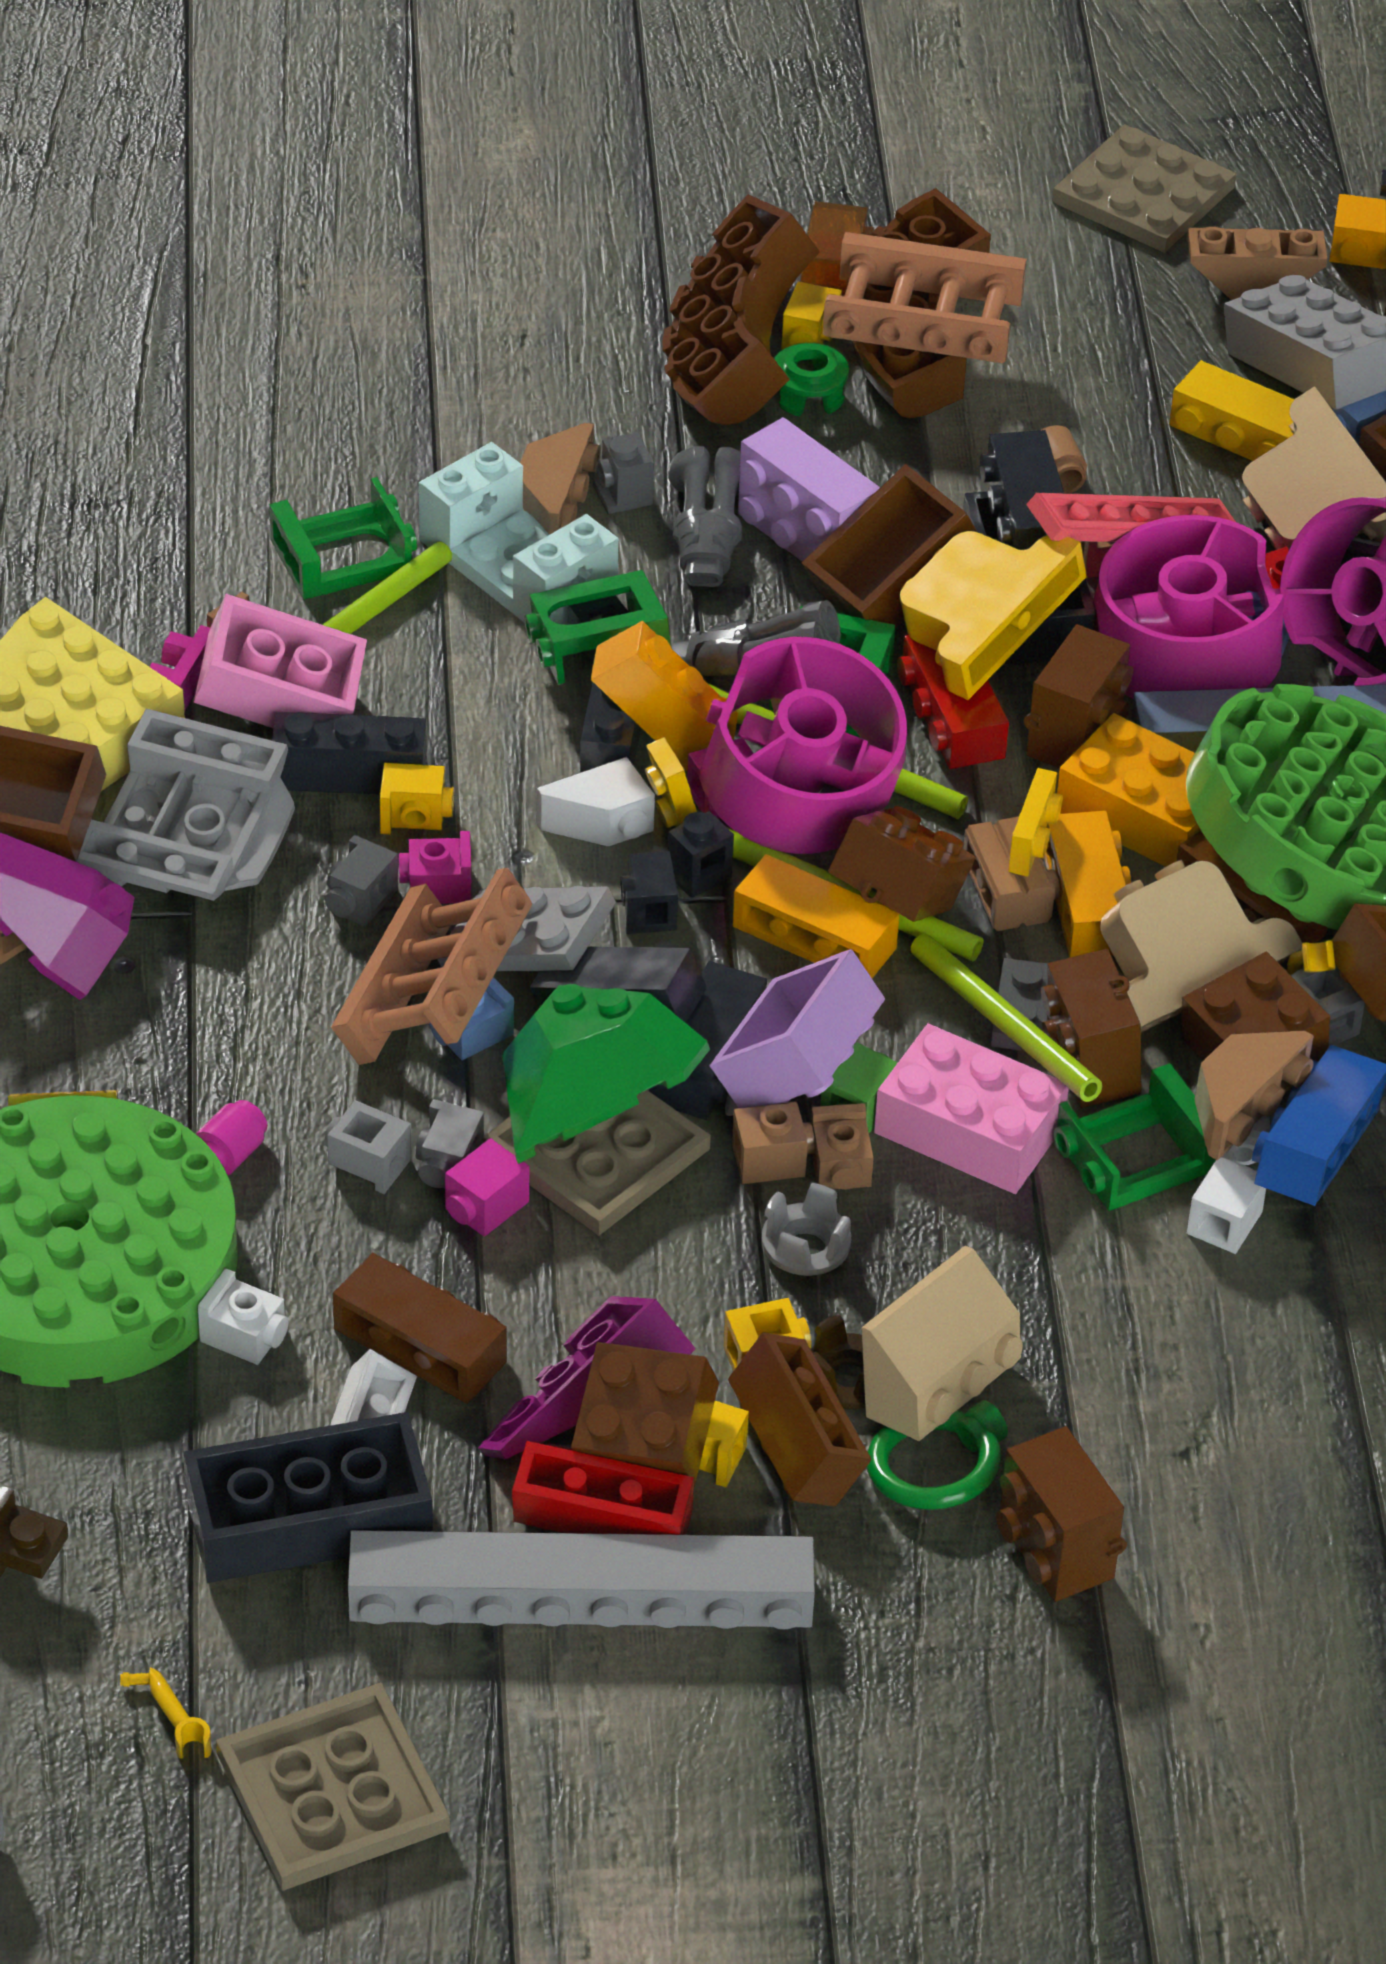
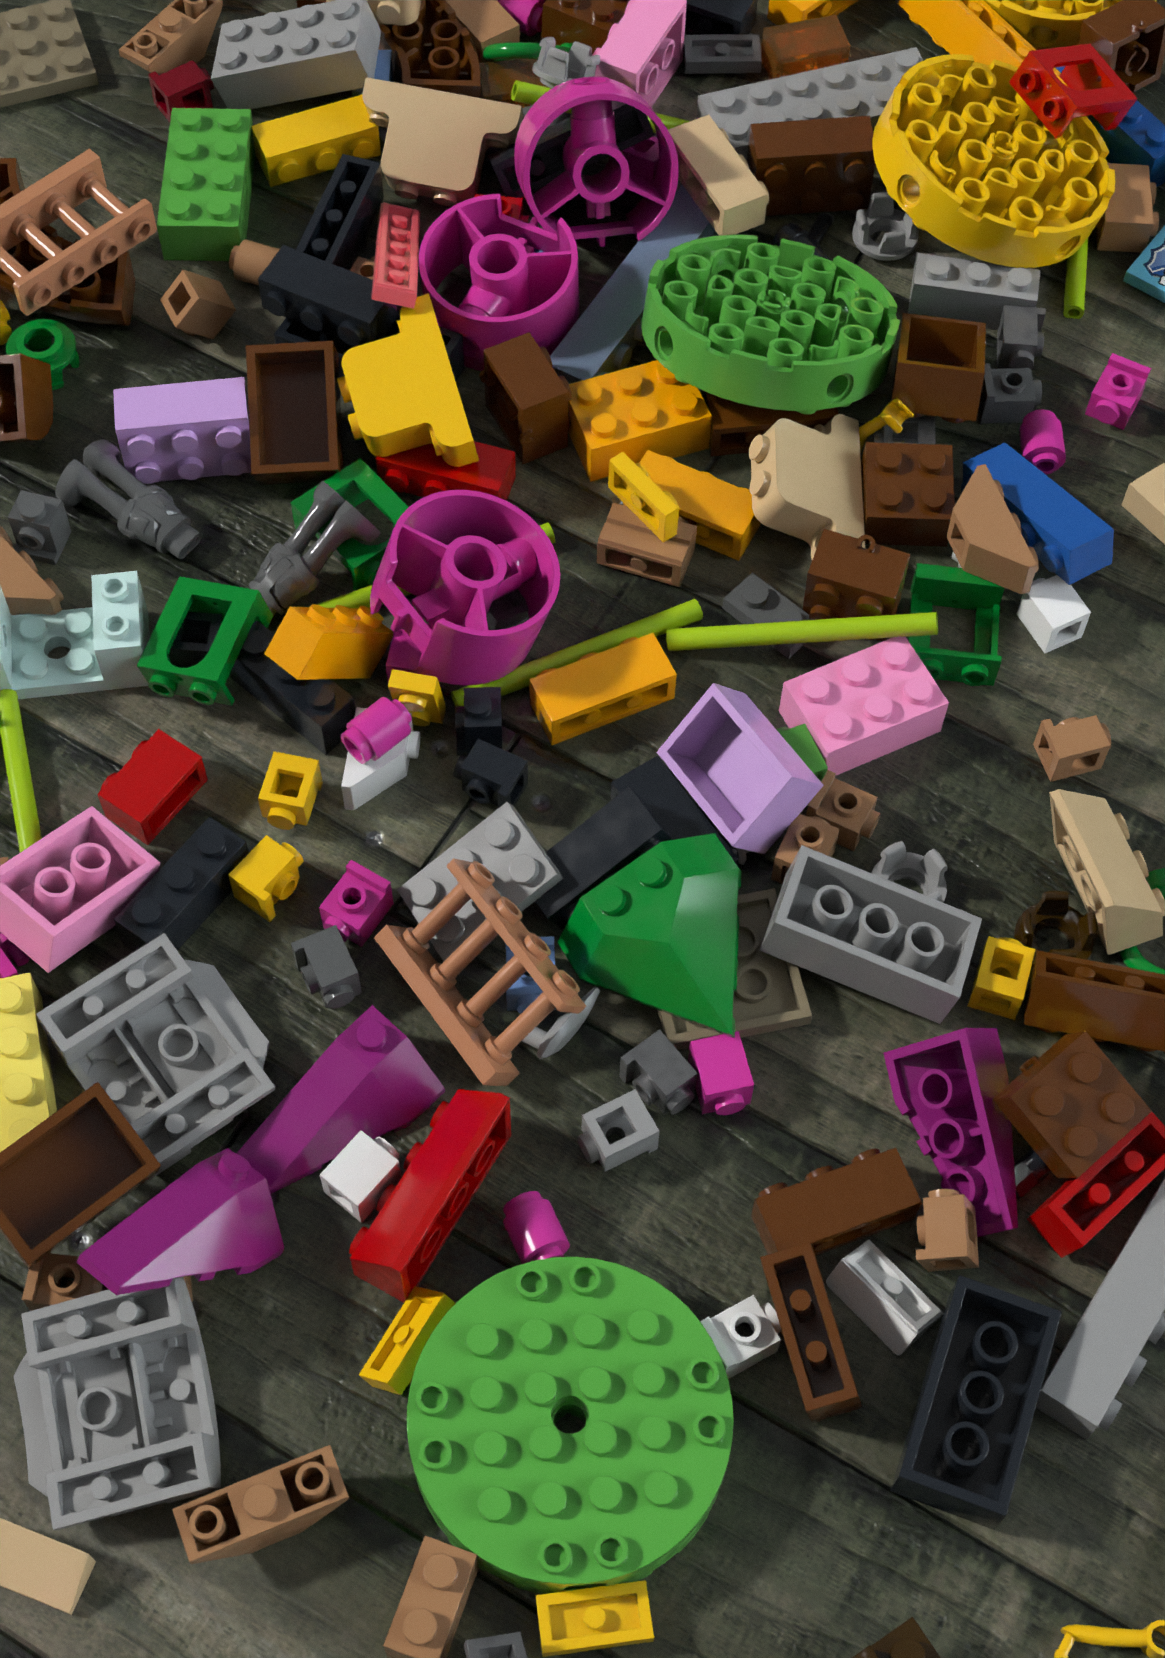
camera: 55 degrees left, 15 degrees up
reddish brown brick [828,806,976,922] -> none
none -> red brick [97,729,208,845]
none -> dark red brick [148,60,214,122]
none -> bright green brick [157,108,255,261]
none -> medium nougat brick [160,269,236,339]
none -> magenta wedge [236,1005,445,1194]
none -> yellow brick [258,751,323,830]
none -> black brick [296,154,384,270]
none -> white brick [320,1130,402,1223]
none -> dark pink brick [341,697,412,764]
none -> red slope [349,1089,511,1303]
none -> light grey bar [522,987,600,1059]
none -> light grey brick [759,845,982,1024]
none -> reddish brown brick [760,1242,863,1423]
none -> medium nougat brick [916,1189,979,1272]
none -> medium nougat brick [1033,715,1111,782]

